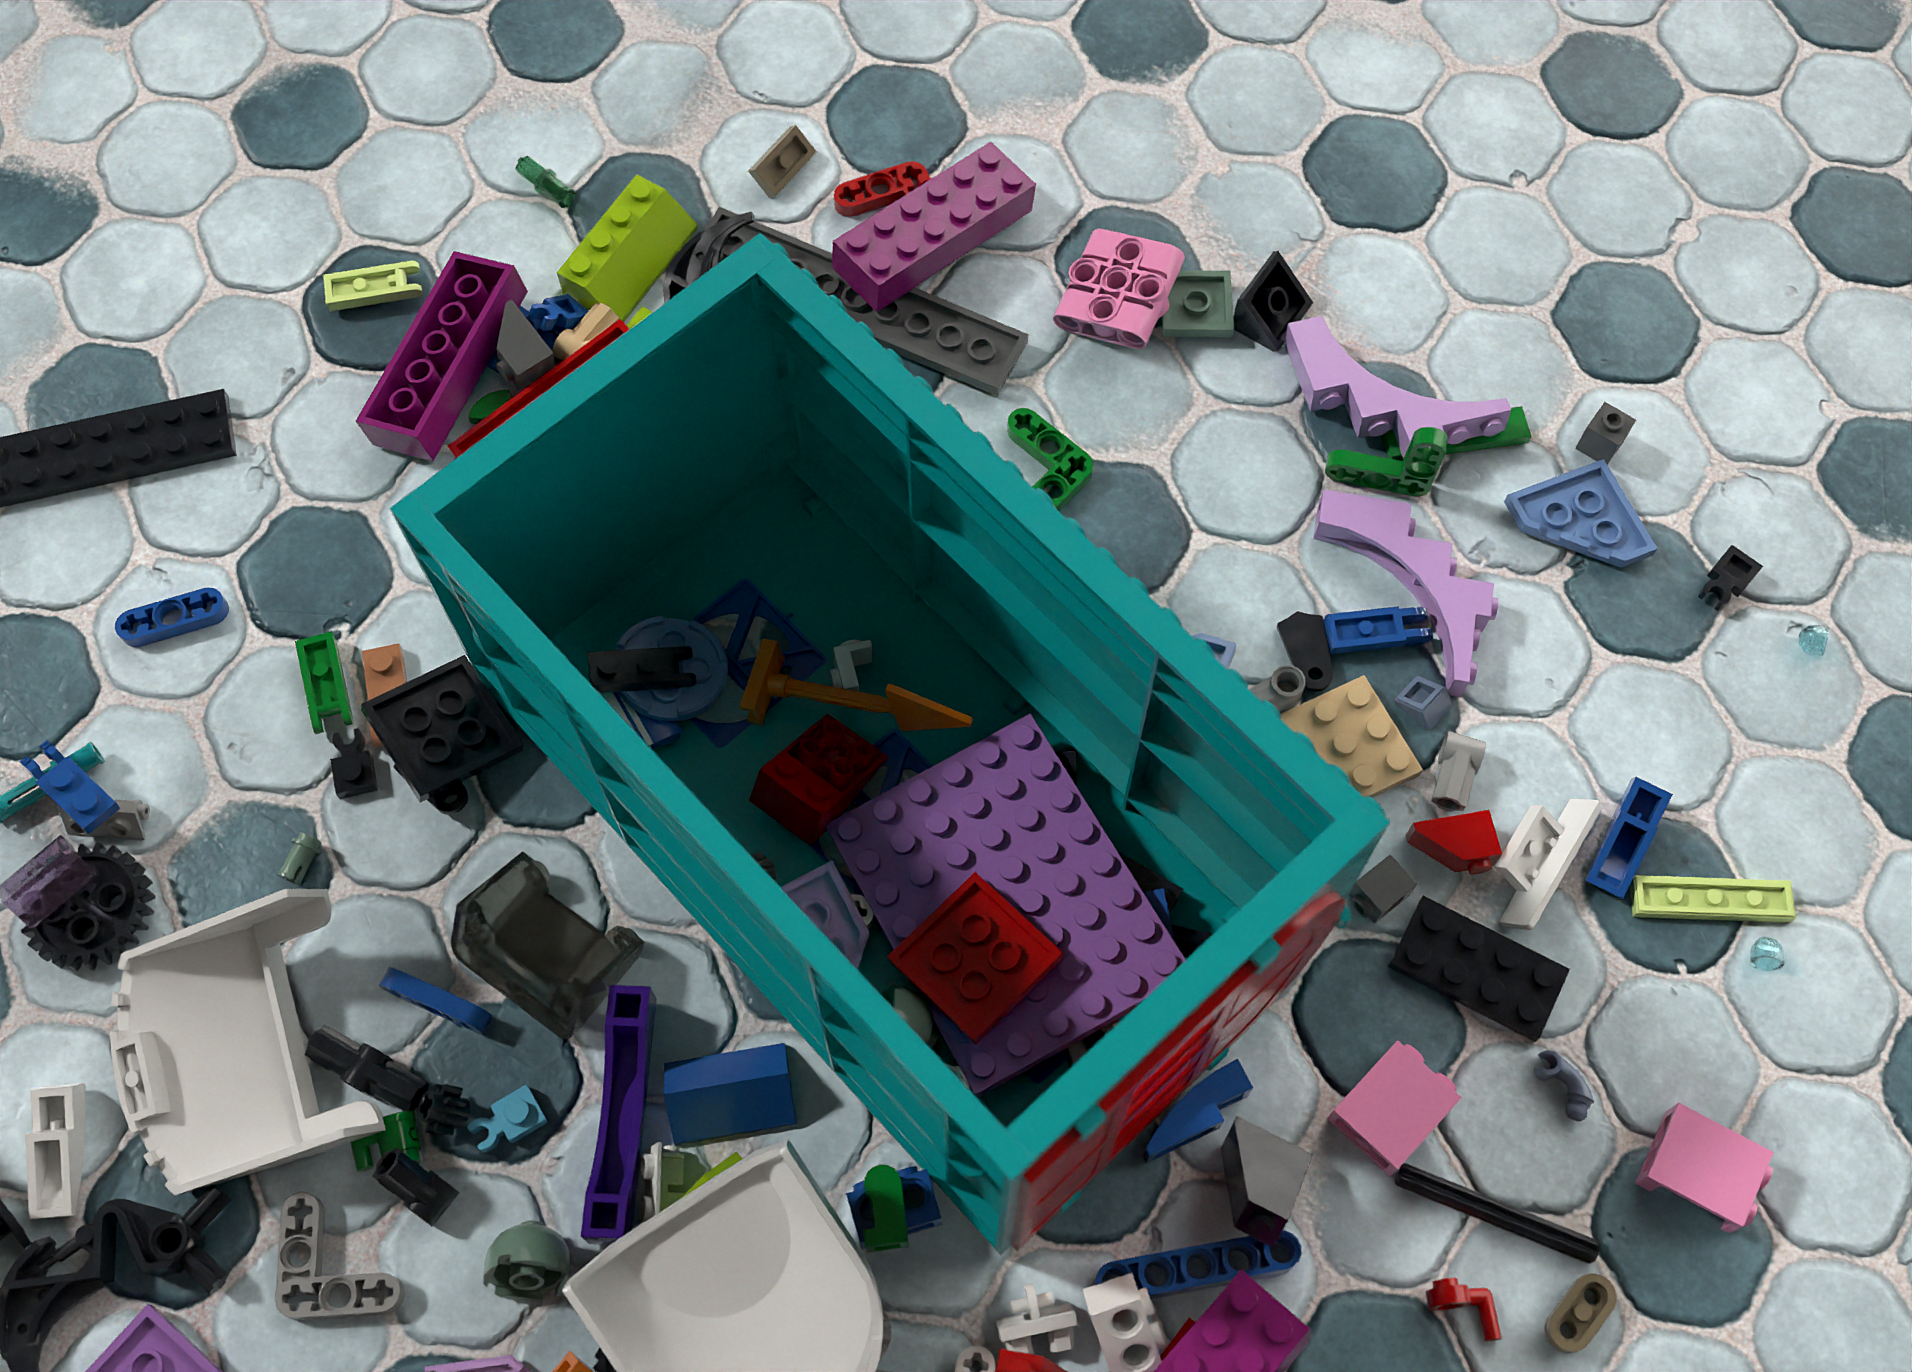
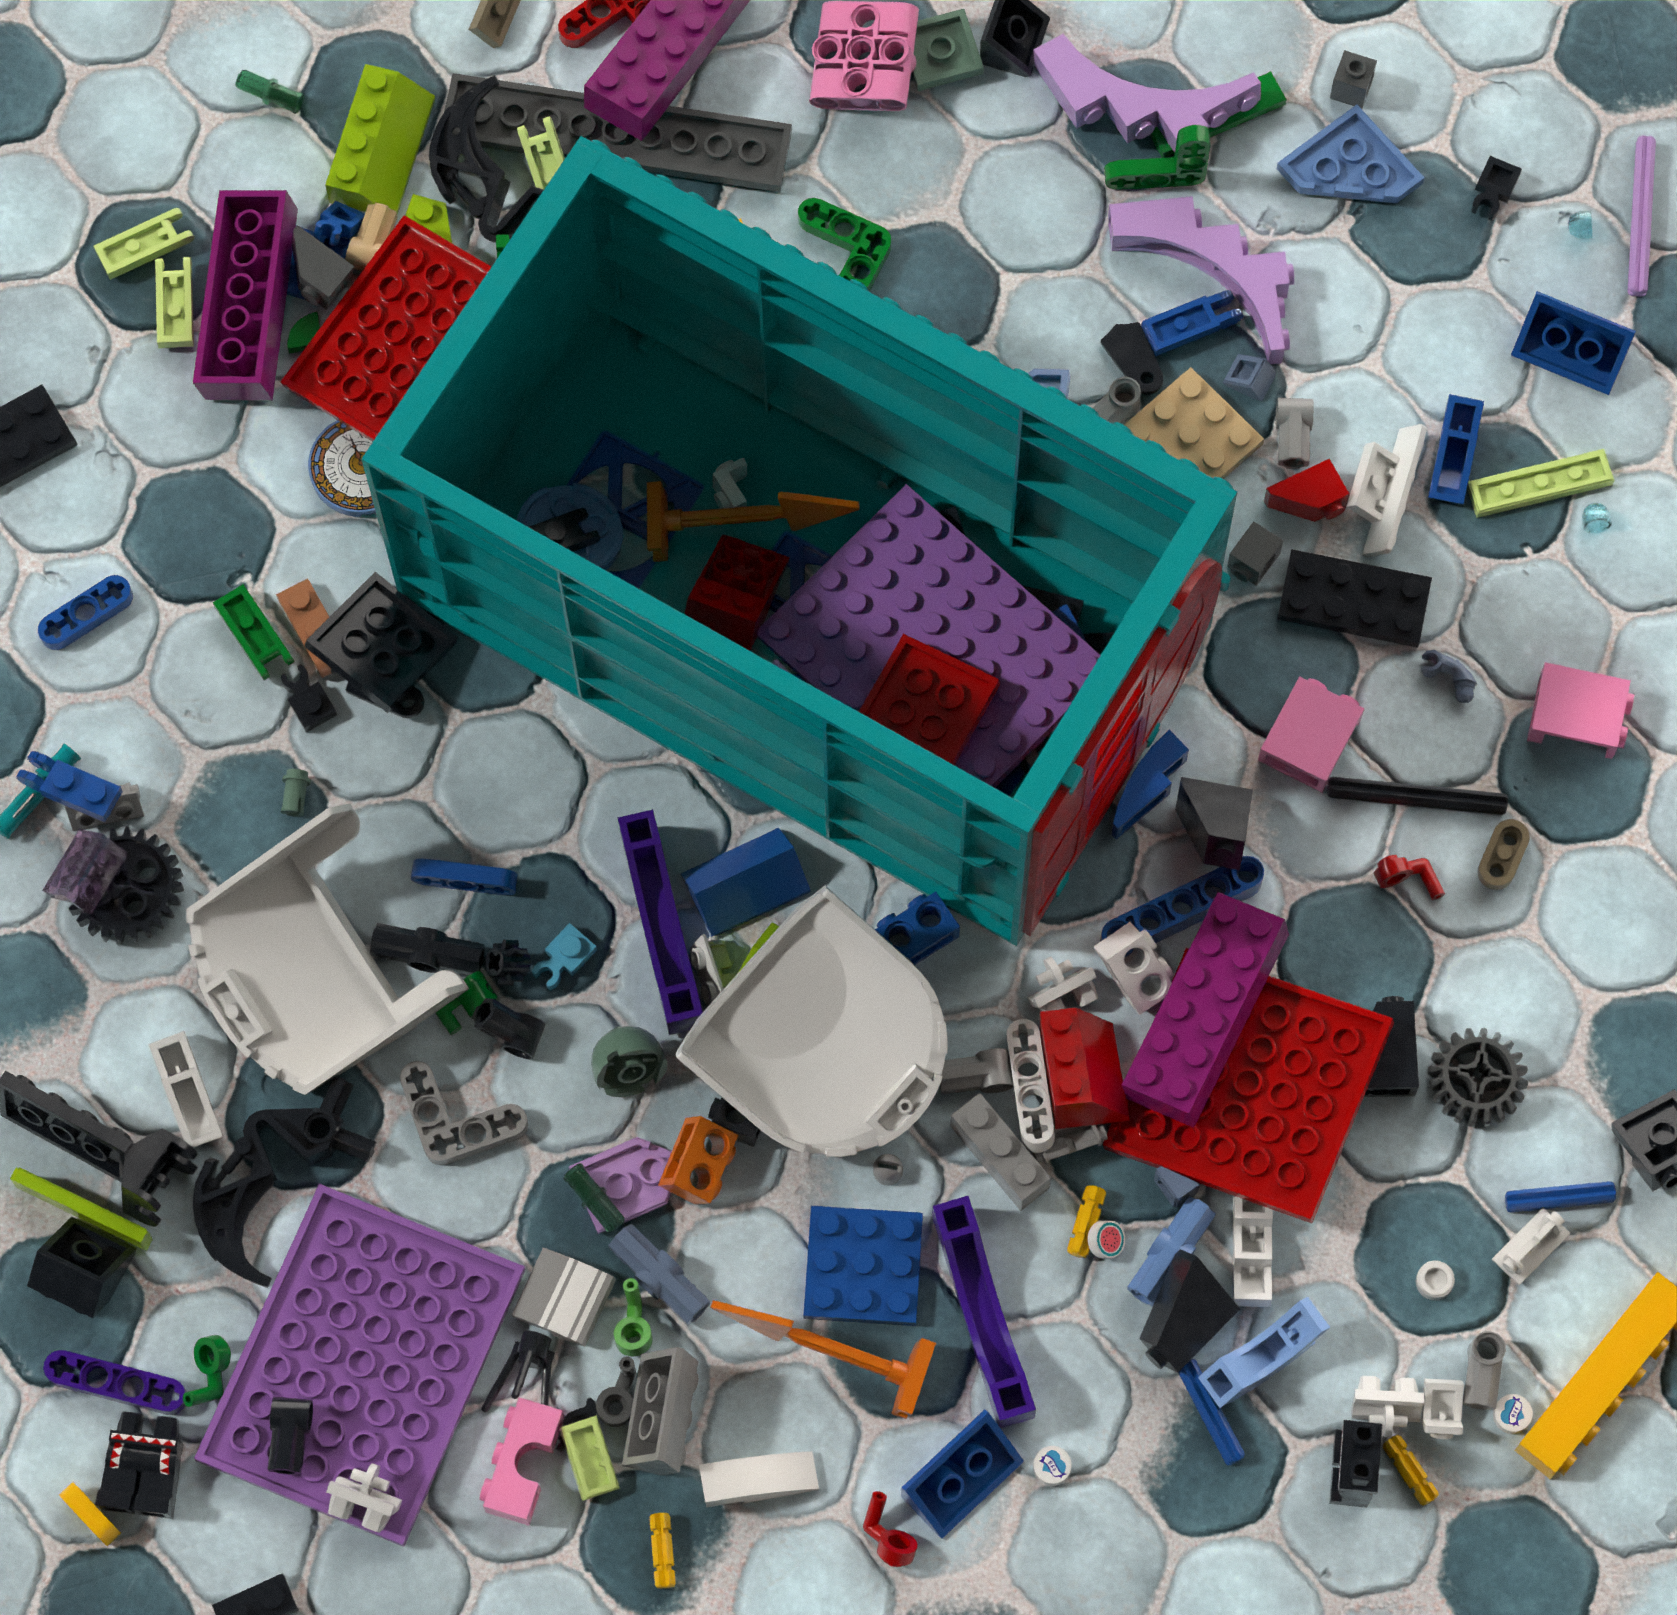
camera: 15 degrees left, 5 degrees up
clear smoke windscreen [450,851,645,1039] -> none
green leg [863,1164,909,1253] -> none
none -> yellowish green hinge [155,257,194,348]
none -> blue slope [1511,291,1636,395]
none -> lavender axle [1628,135,1656,297]

